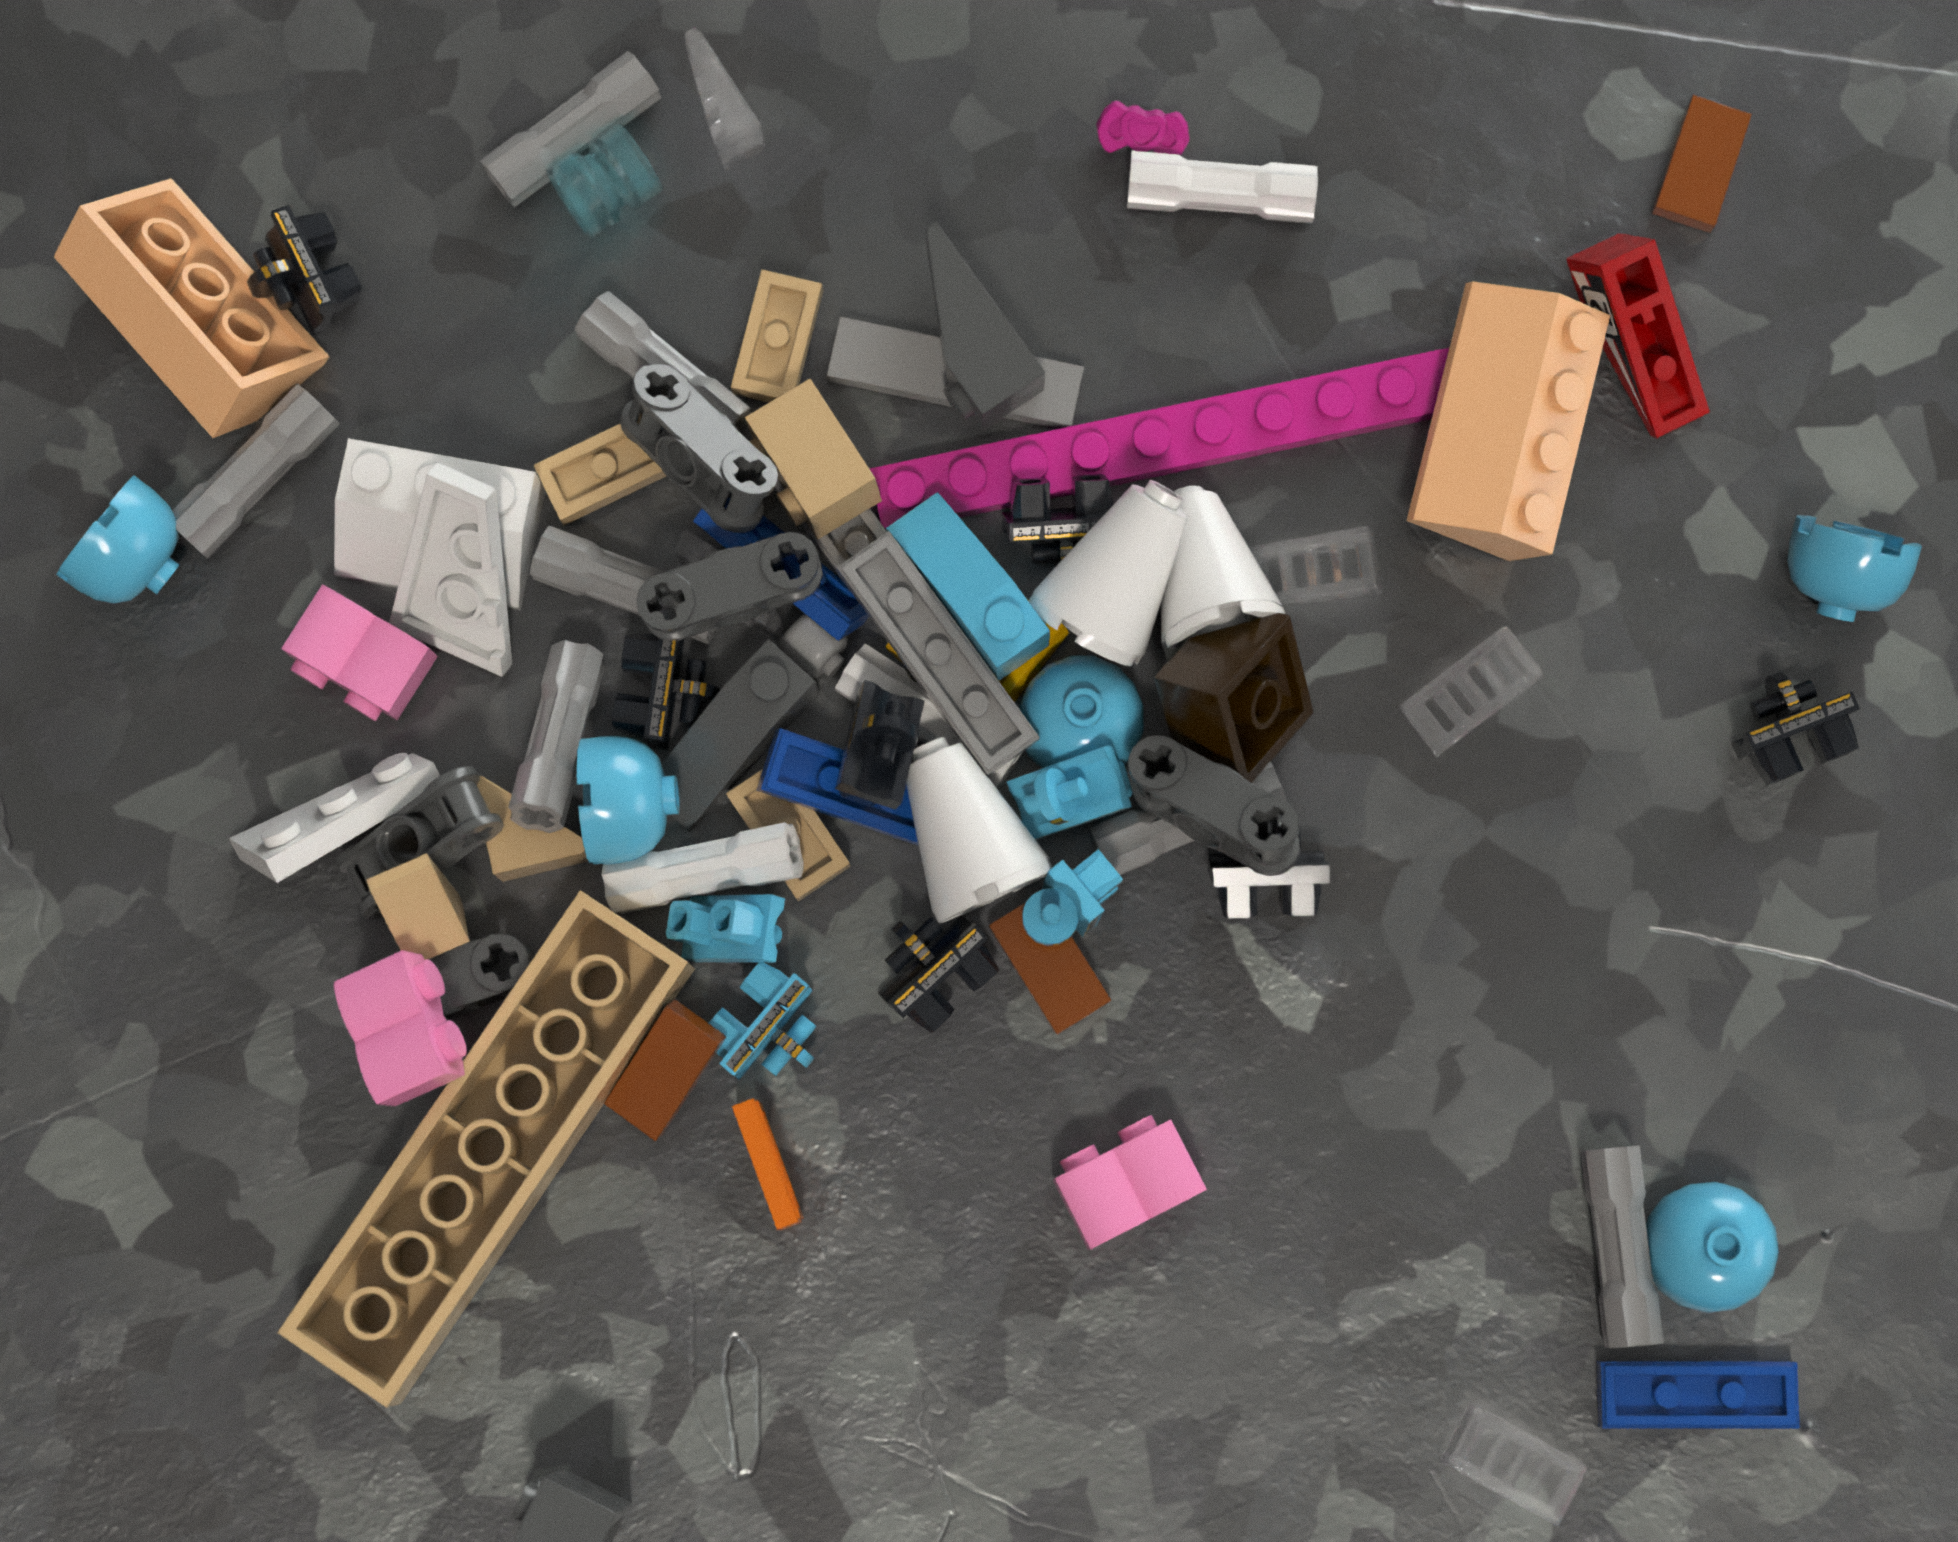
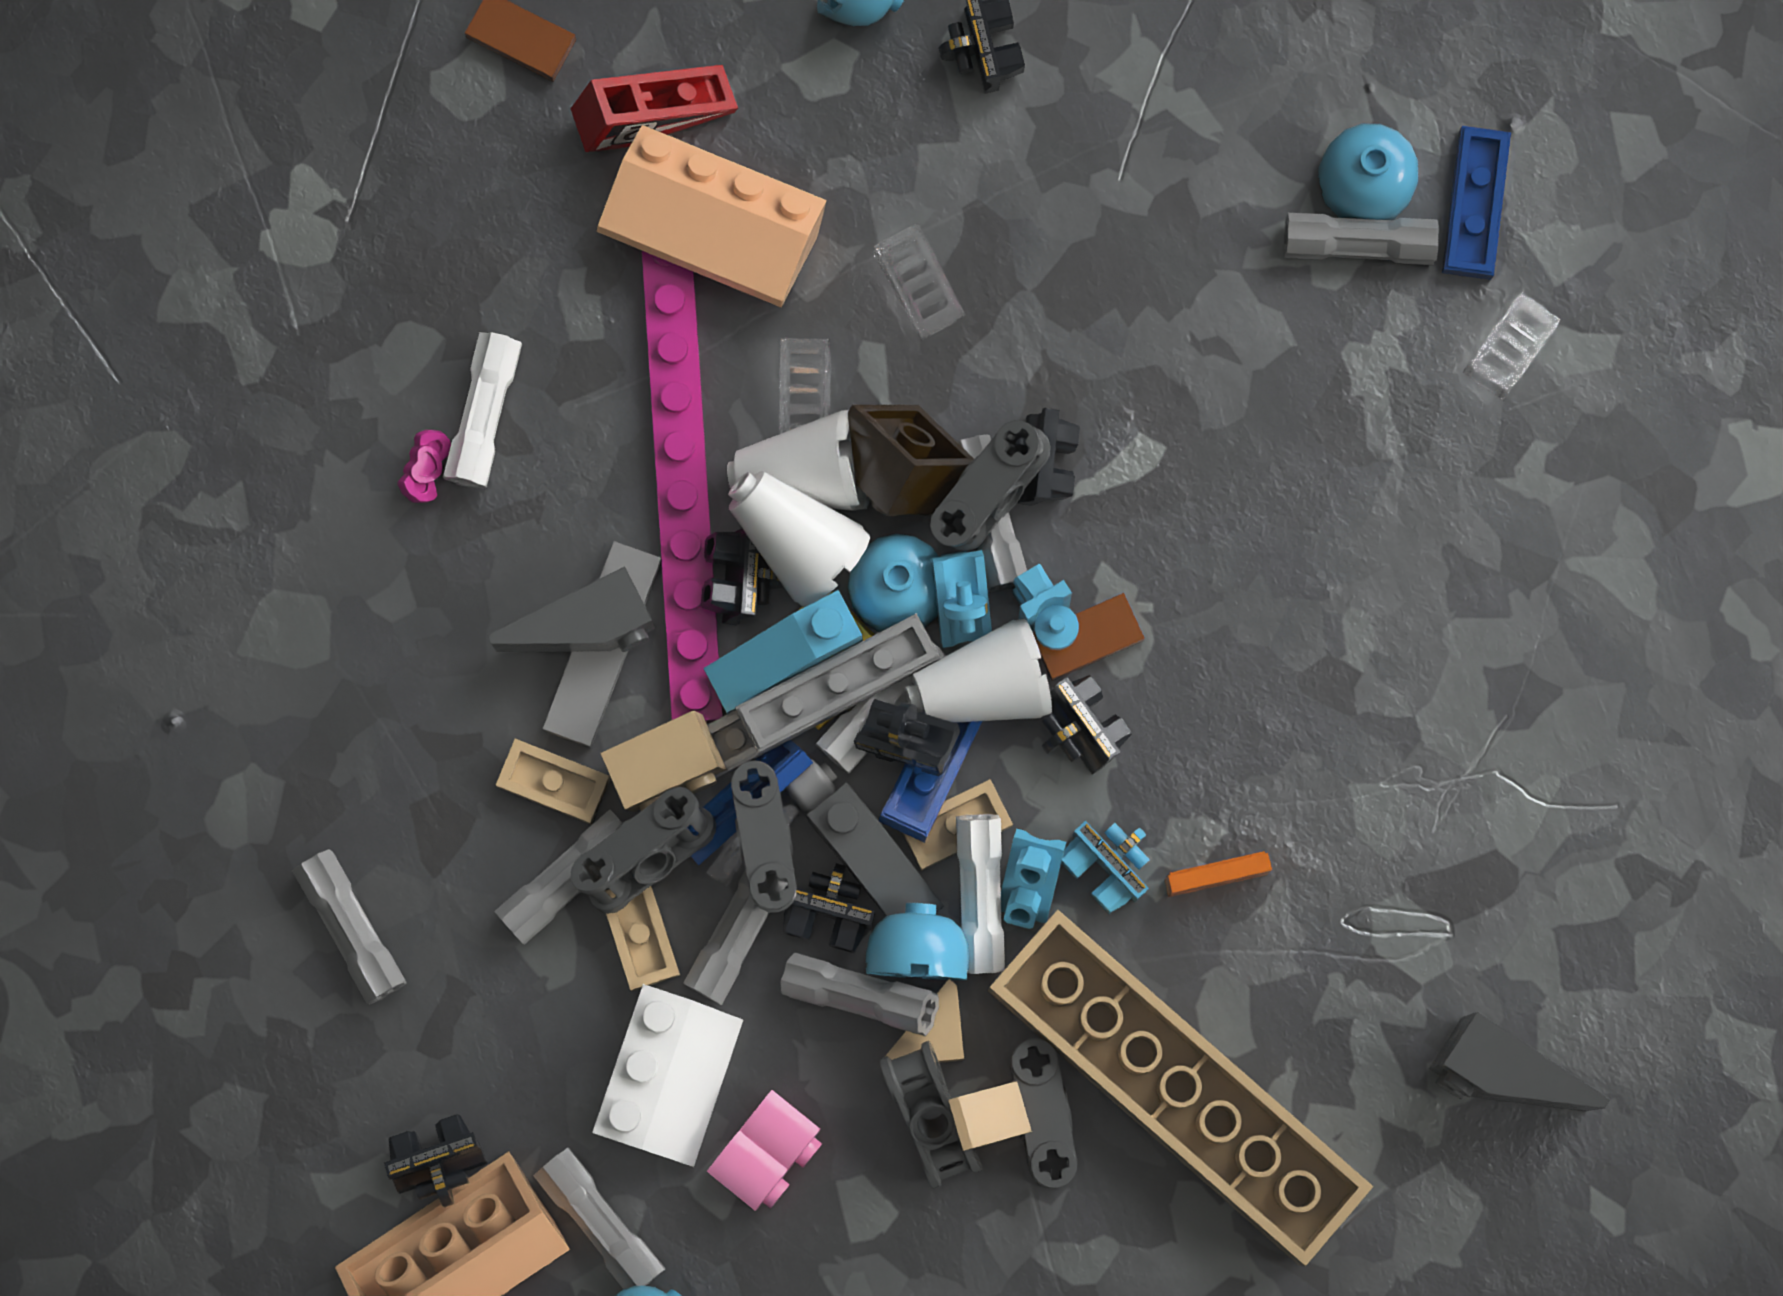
camera: 85 degrees left, 0 degrees up
white wing [228,753,440,883] -> none
bright pink brick [334,950,467,1106] -> none
white wing [389,462,512,677] -> none
clear light blue wheel [545,122,663,239] -> none
dark orange tile [604,999,727,1142] -> none
clear slope [684,27,765,171] -> none
bright pink brick [1053,1115,1207,1250] -> none

